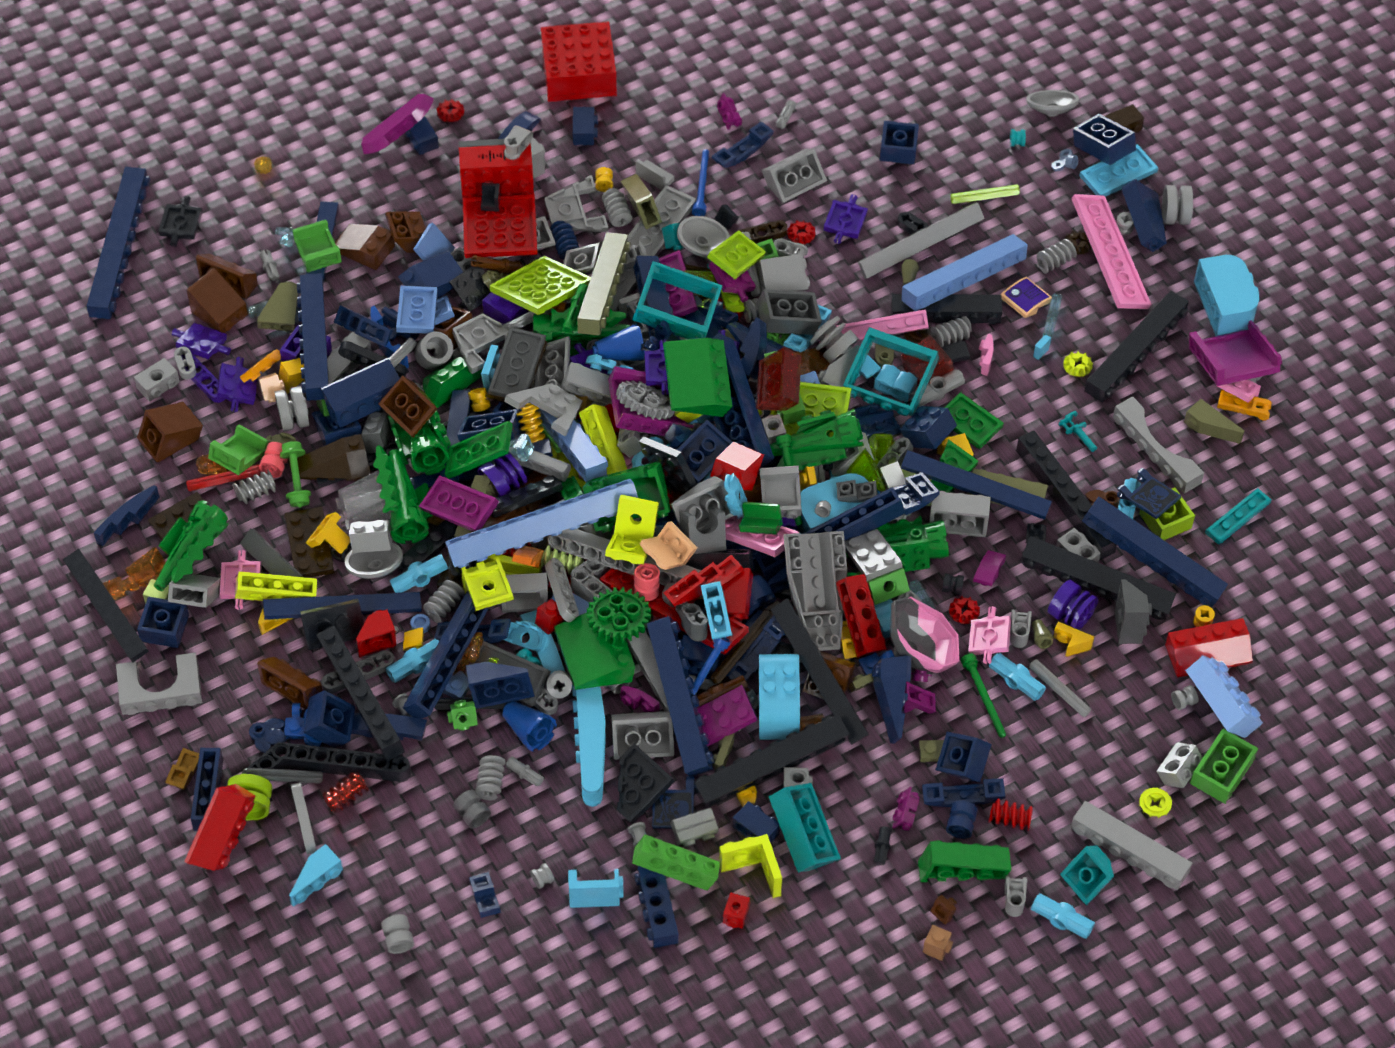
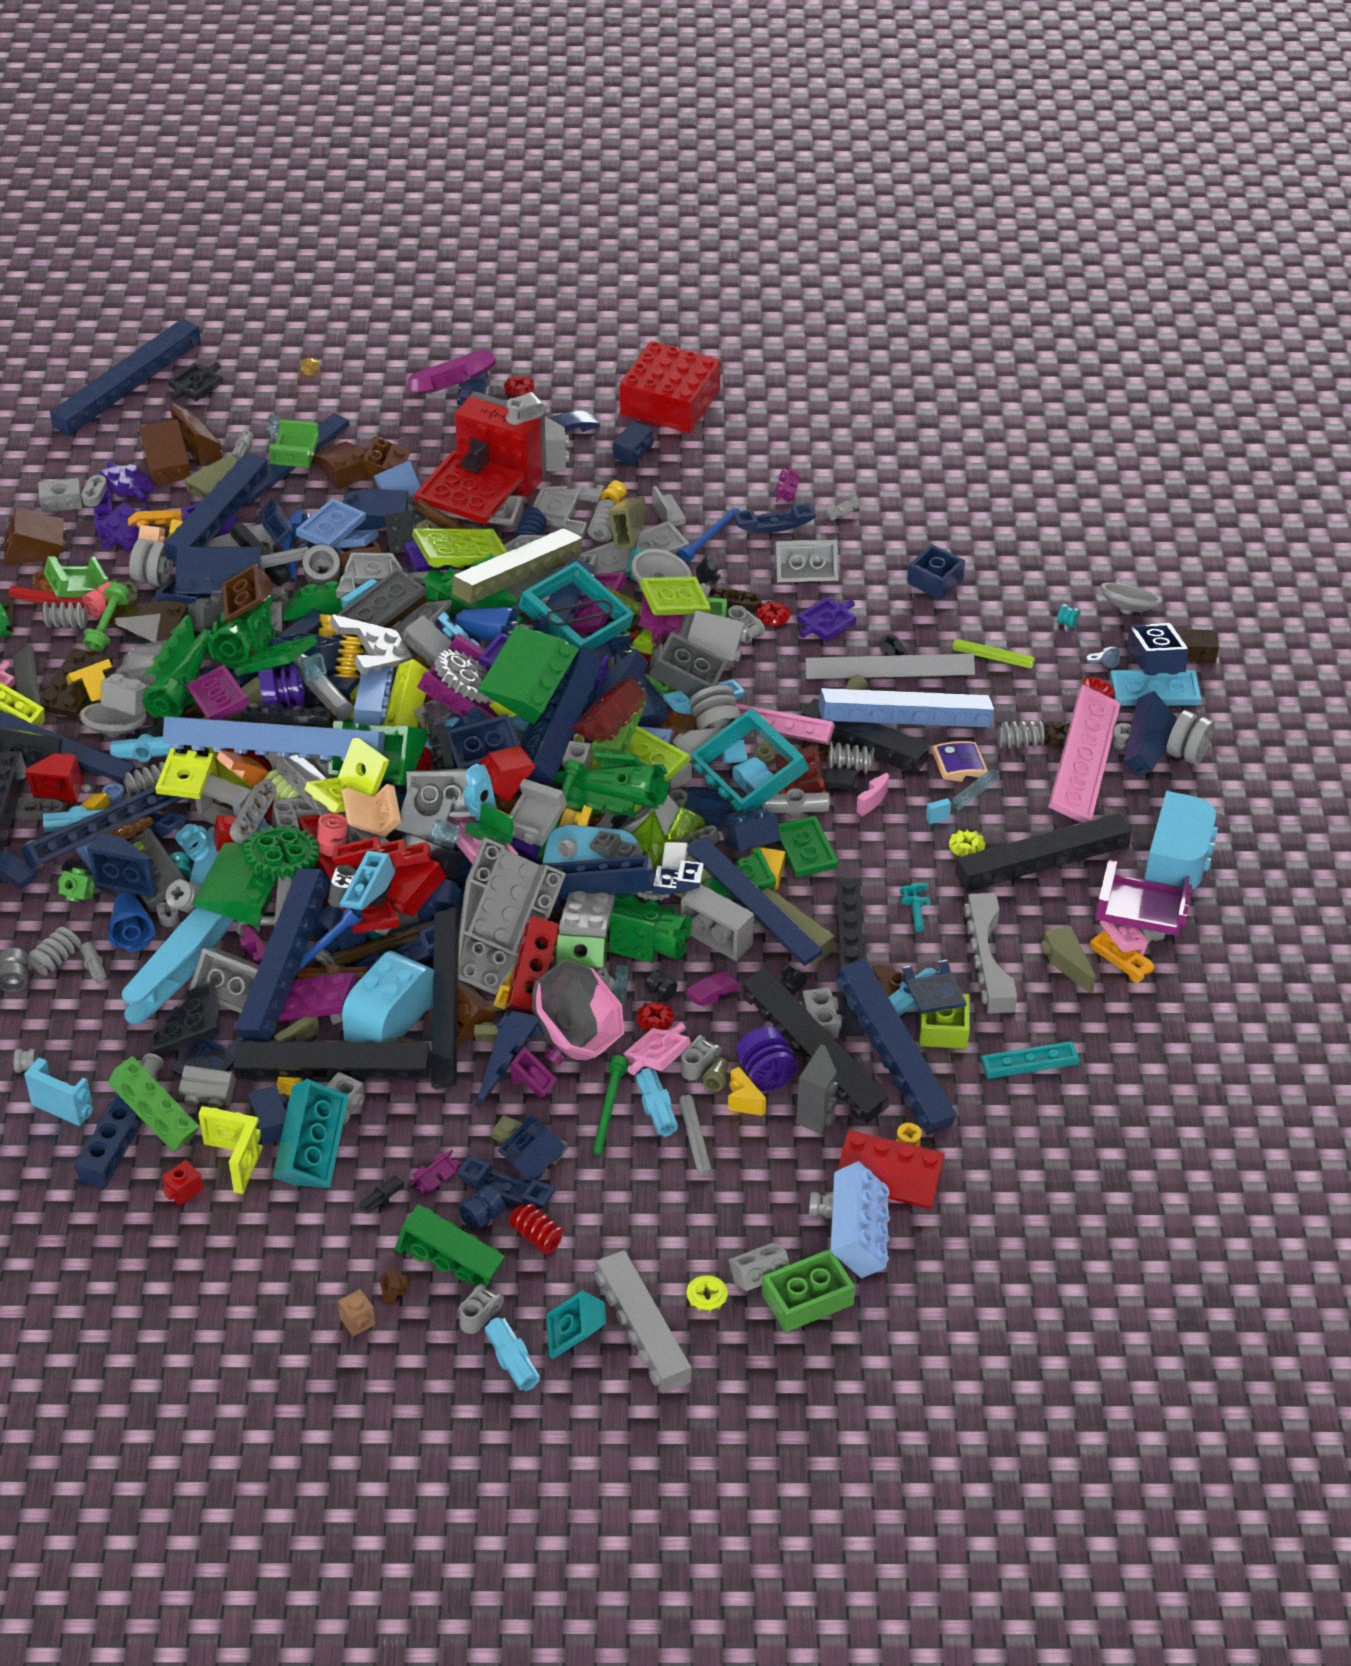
camera: 30 degrees right, 10 degrees down
none -> clear light blue tile [430,819,460,848]
none -> black piece [546,599,613,626]
none -> red gear [1081,677,1115,698]

